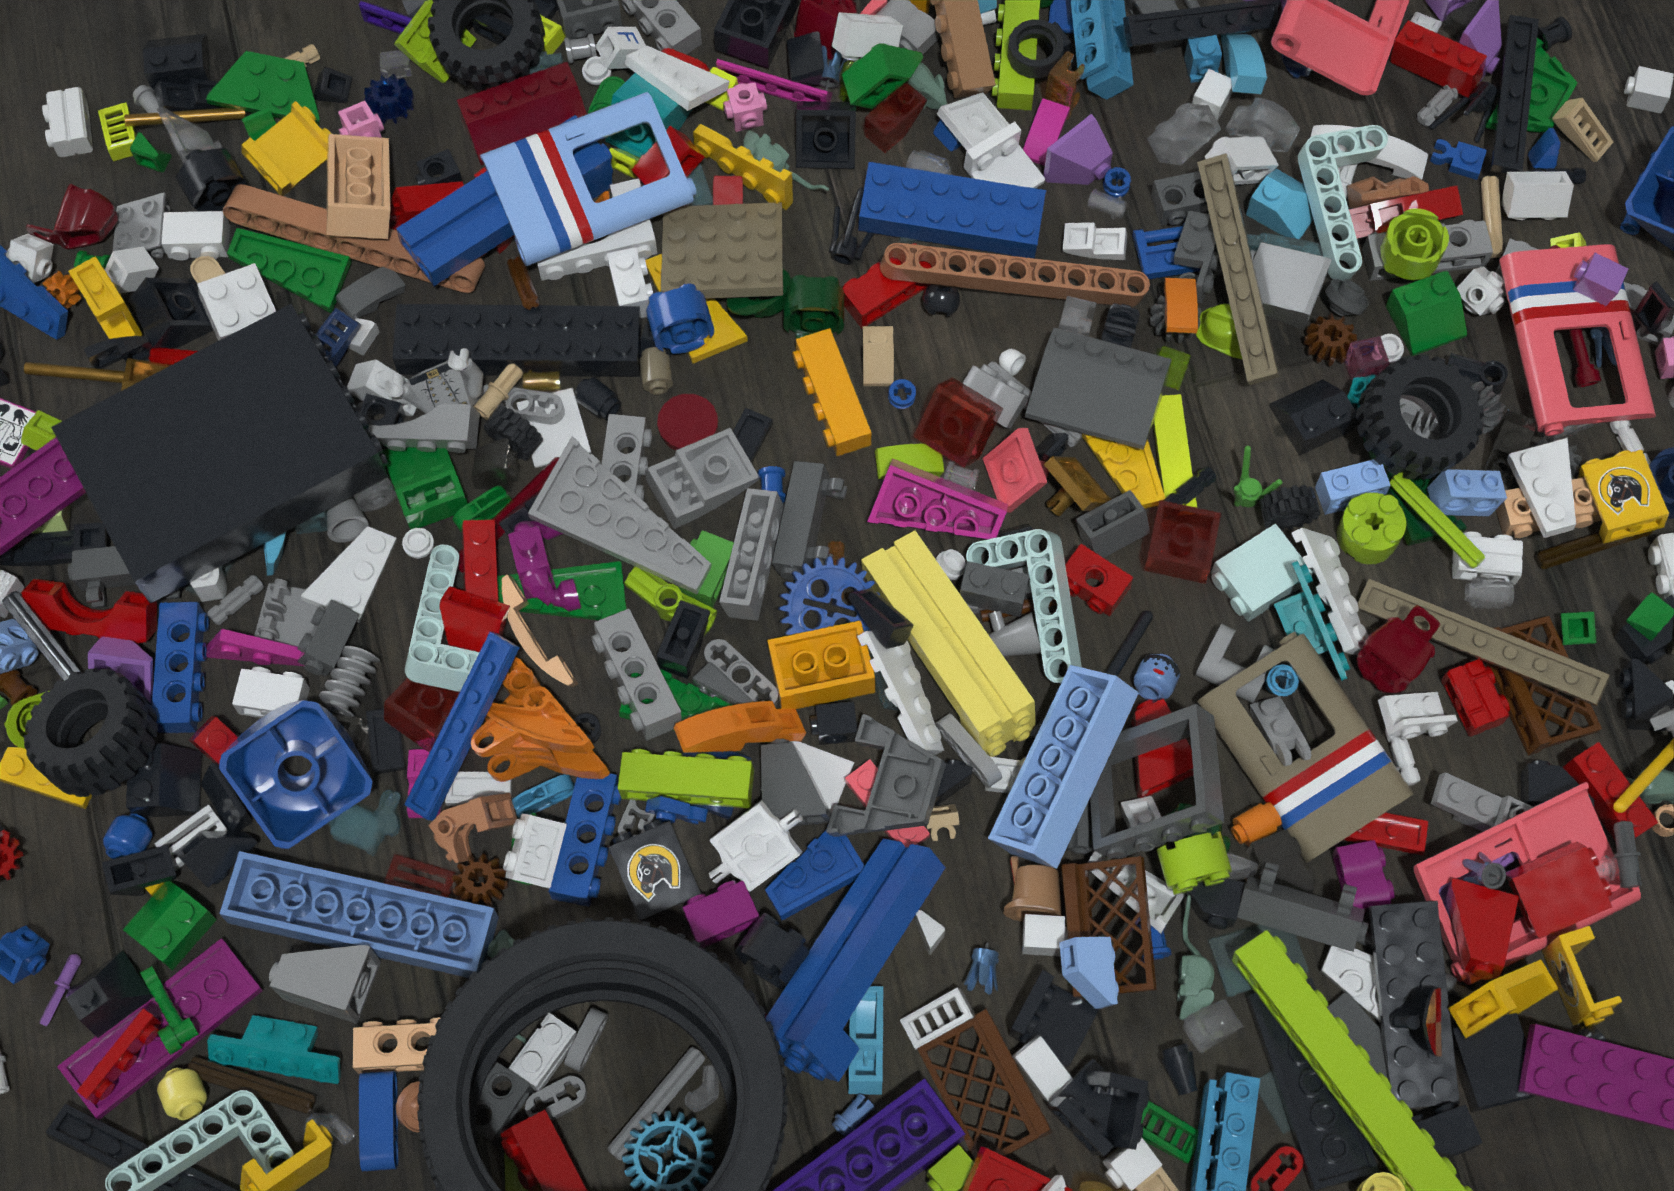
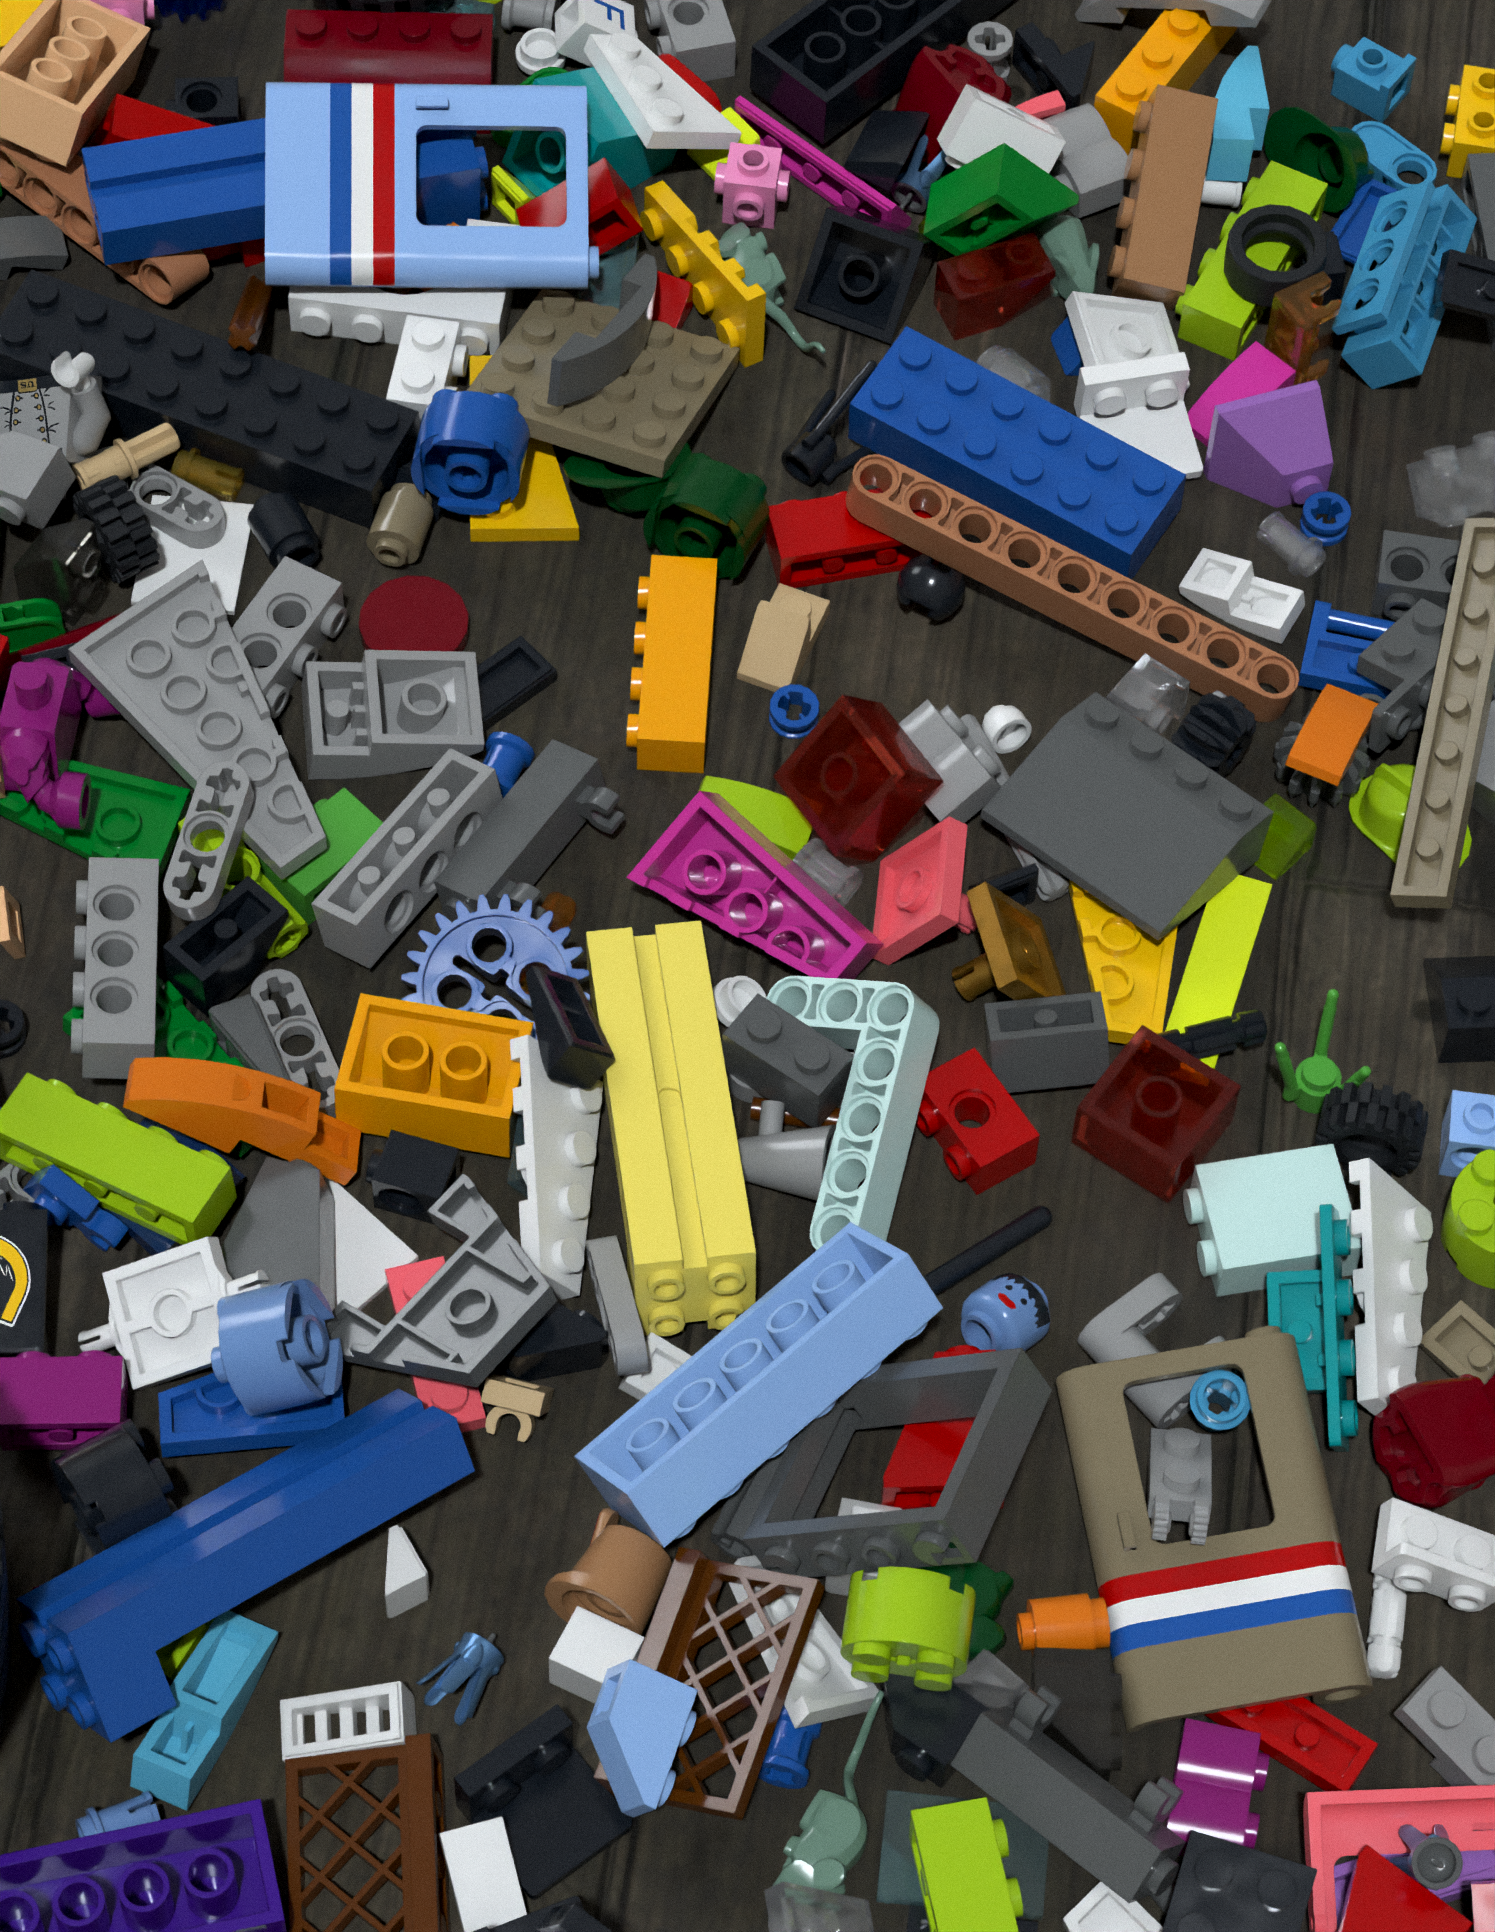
camera: 20 degrees right, 10 degrees down
none -> light grey beam [163,760,254,921]
none -> medium blue brick [211,1279,343,1416]
none -> dark grey slope [547,253,657,407]

